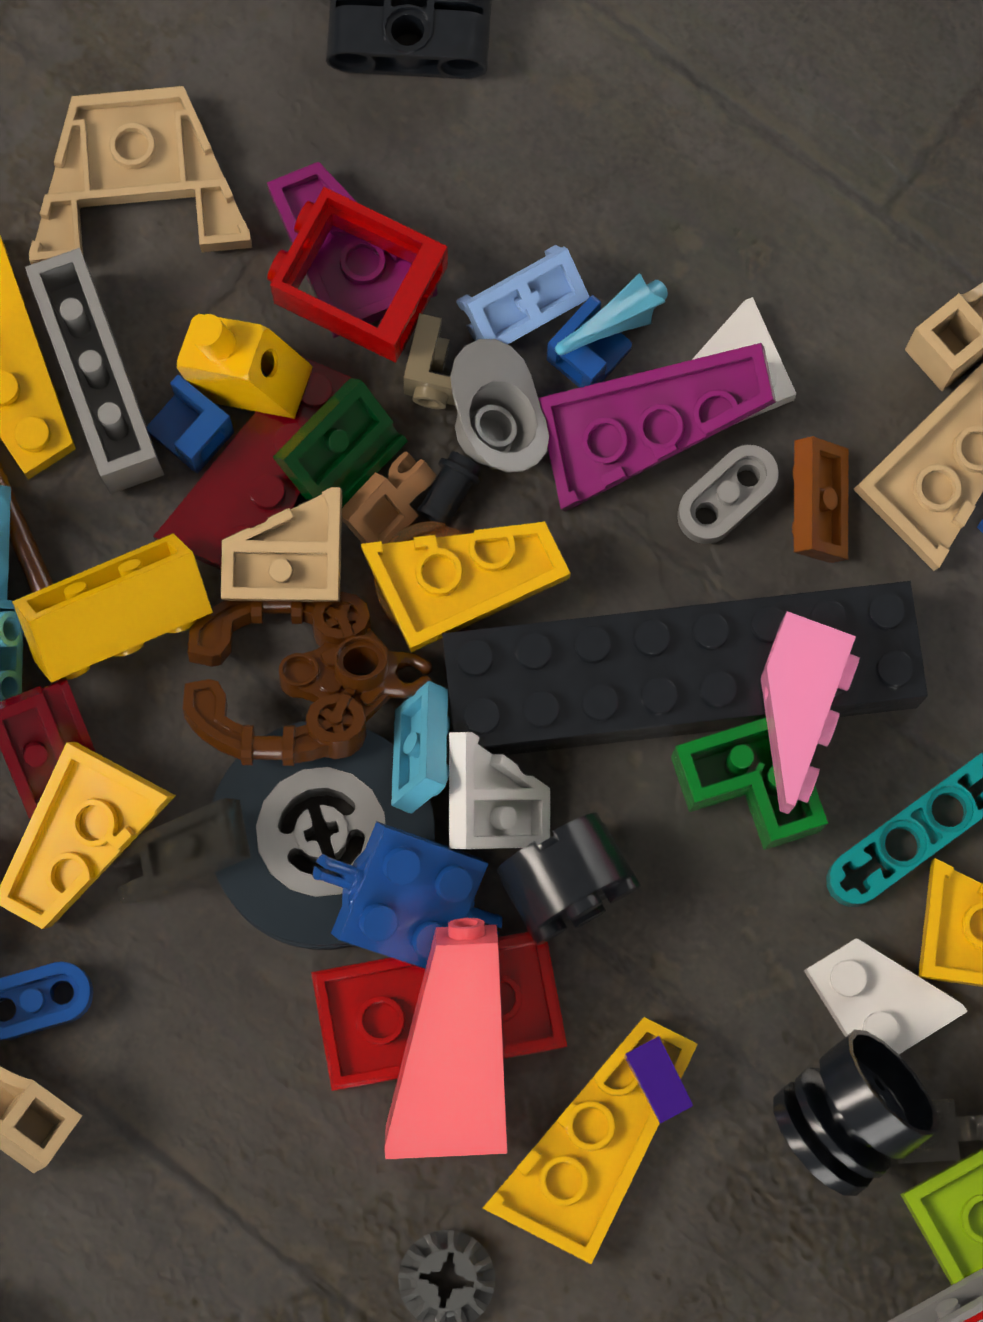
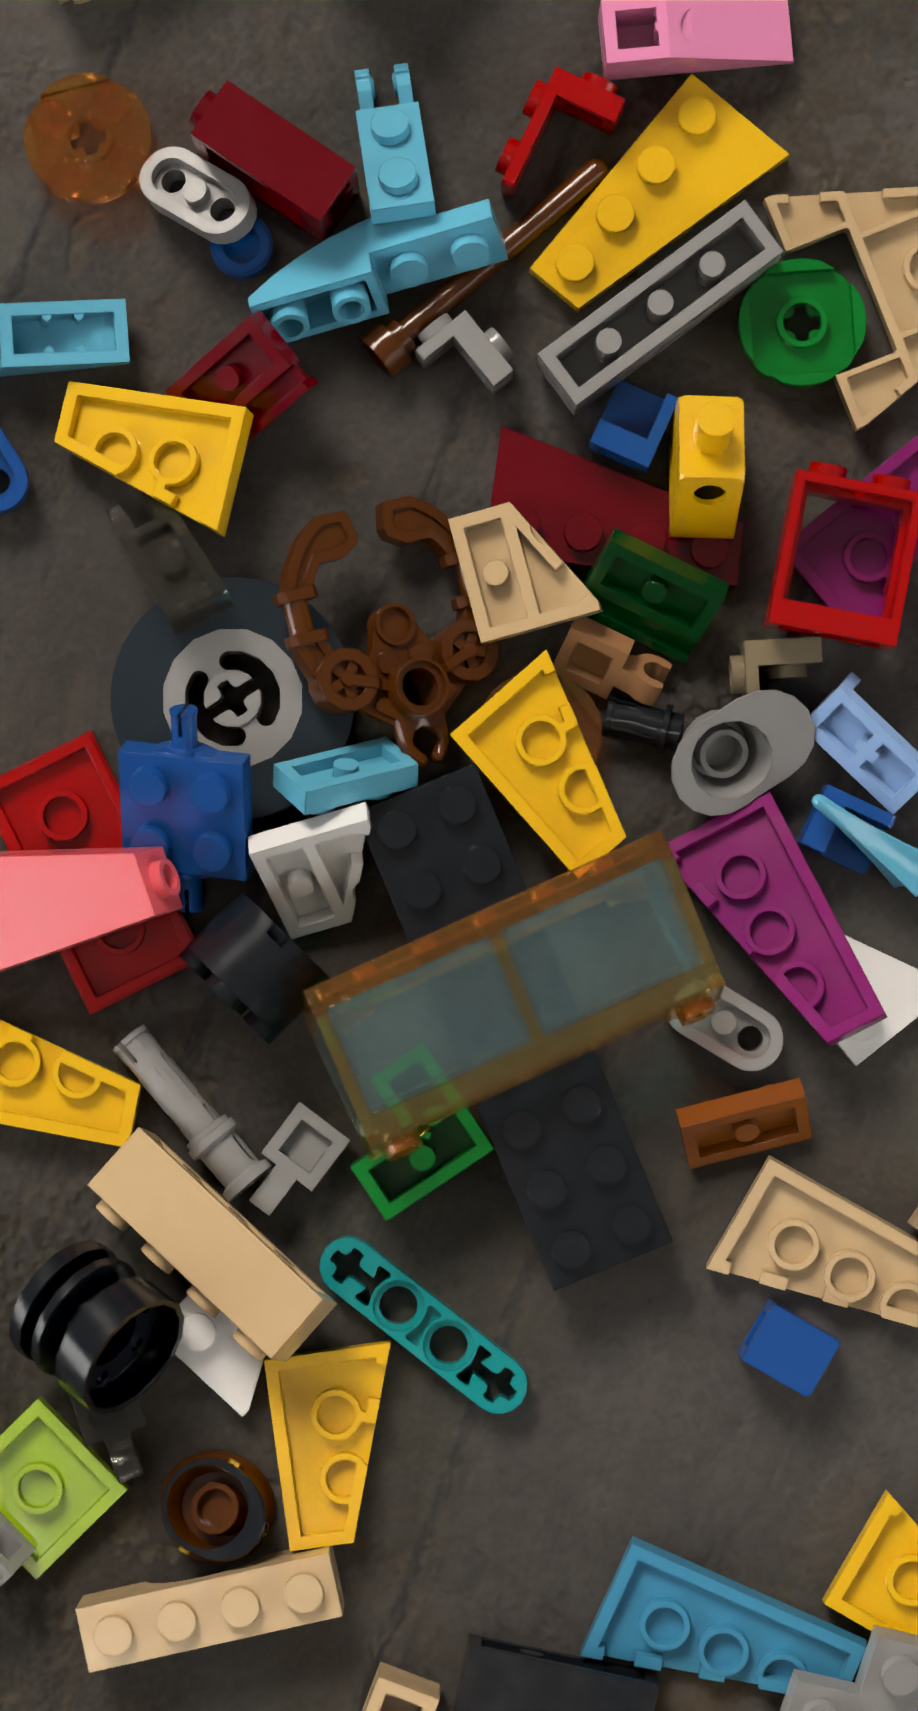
camera: 75 degrees right, 10 degrees up
yellow brick [12,533,213,683] -> none
dark purple piece [624,1036,693,1124] -> none
bright pink slope [761,611,860,814] -> none
none -> tan brick [87,1127,337,1362]
none -> light grey pin [113,1024,272,1202]
none -> light grey plate [249,1102,350,1216]
none -> windscreen [303,830,725,1161]
none -> light grey bracket [415,310,515,395]
none -> green plate [737,258,866,389]

